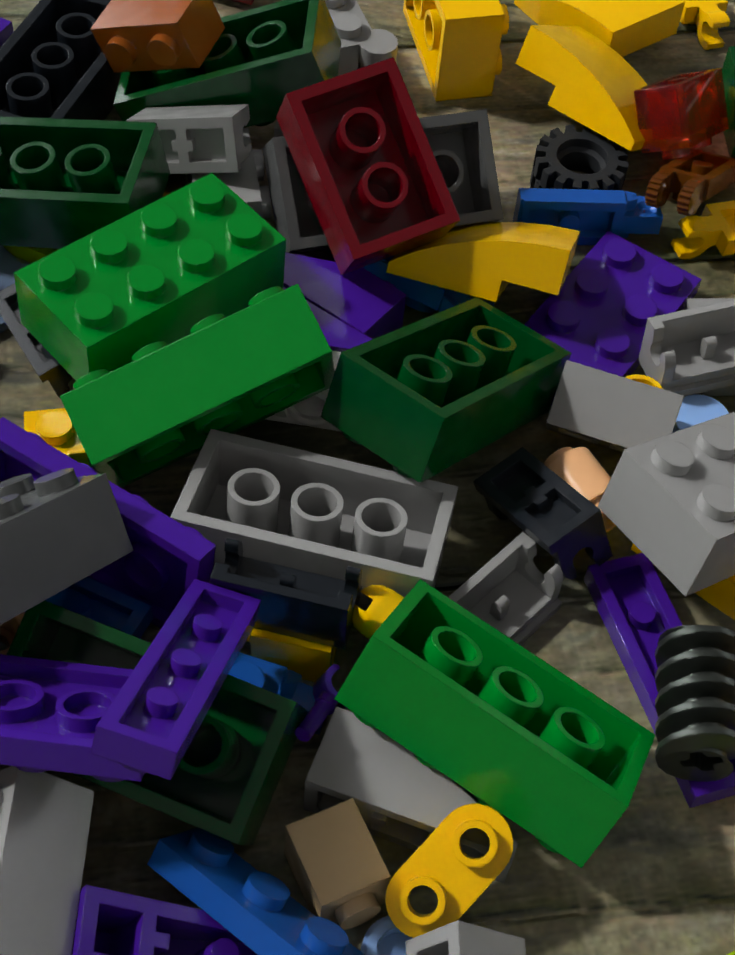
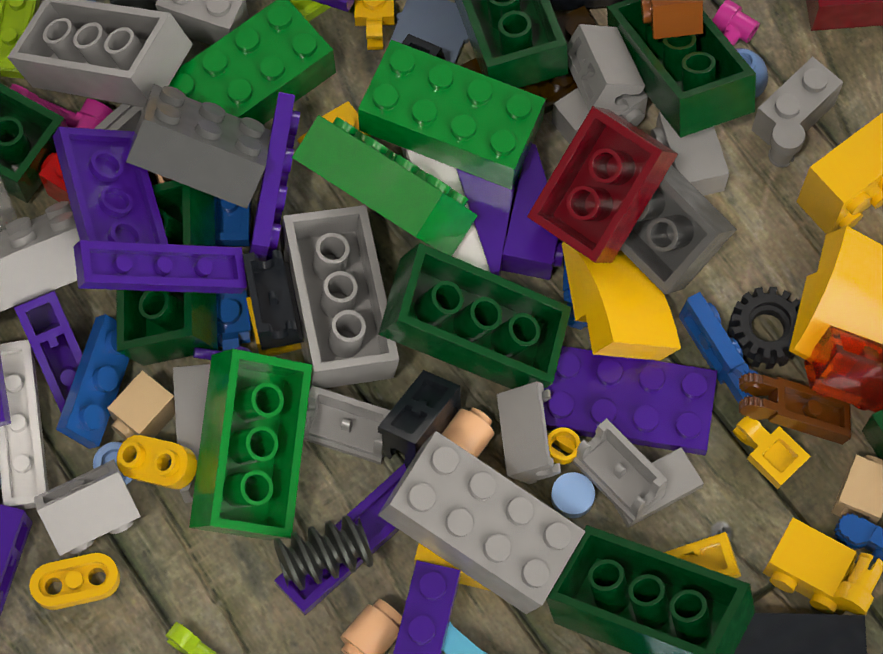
camera: 70 degrees right, 15 degrees up
yellow hinge [352,585,405,640] -> none

